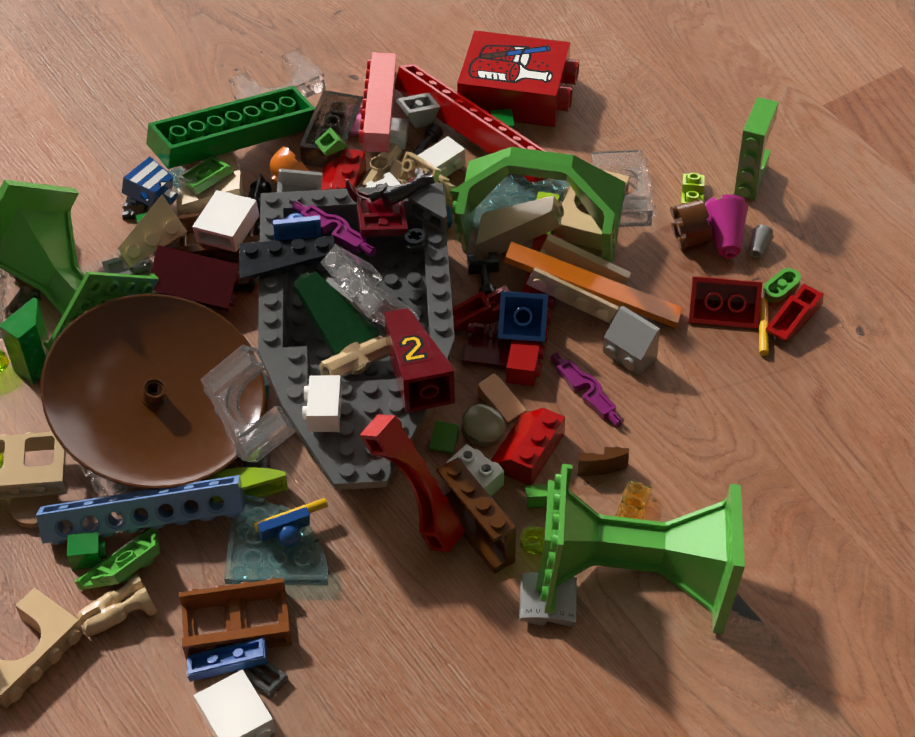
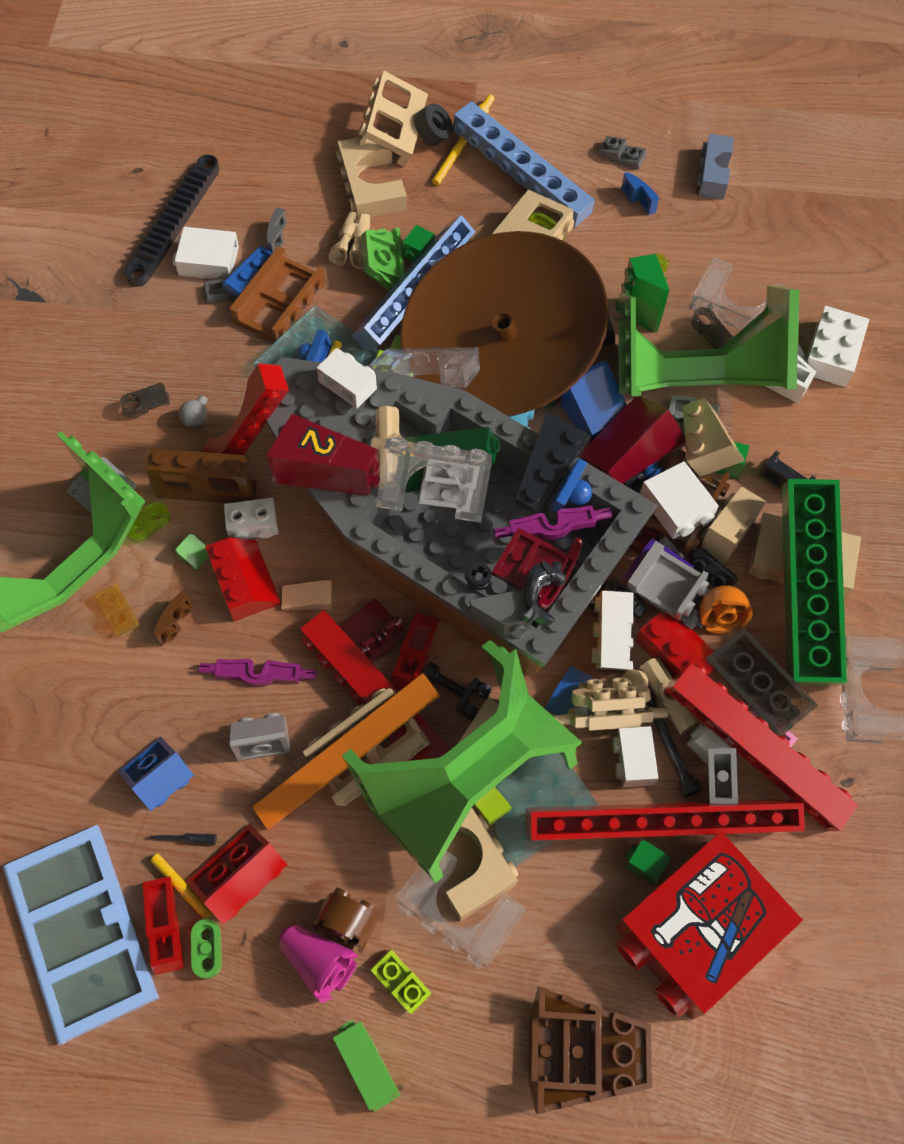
camera: 125 degrees right, 15 degrees up
blue torso [121,156,178,207] -> none
bright green tile [177,156,233,194] -> none
bright green slope [315,127,348,156] -> none
bright green slope [429,421,459,454] -> none
olive piece [461,404,505,447] -> none
blue slope [498,291,548,342] -> none
light grey cone [749,225,774,259] -> none
none -> door [2,825,159,1045]
none -> slope [118,736,194,811]
none -> clear smoke piece [120,383,170,418]
none -> black piece [150,833,217,845]
none -> light grey piece [179,395,208,428]
none -> dark grey slope [267,207,287,253]
none -> reddish brown wedge [528,986,653,1114]

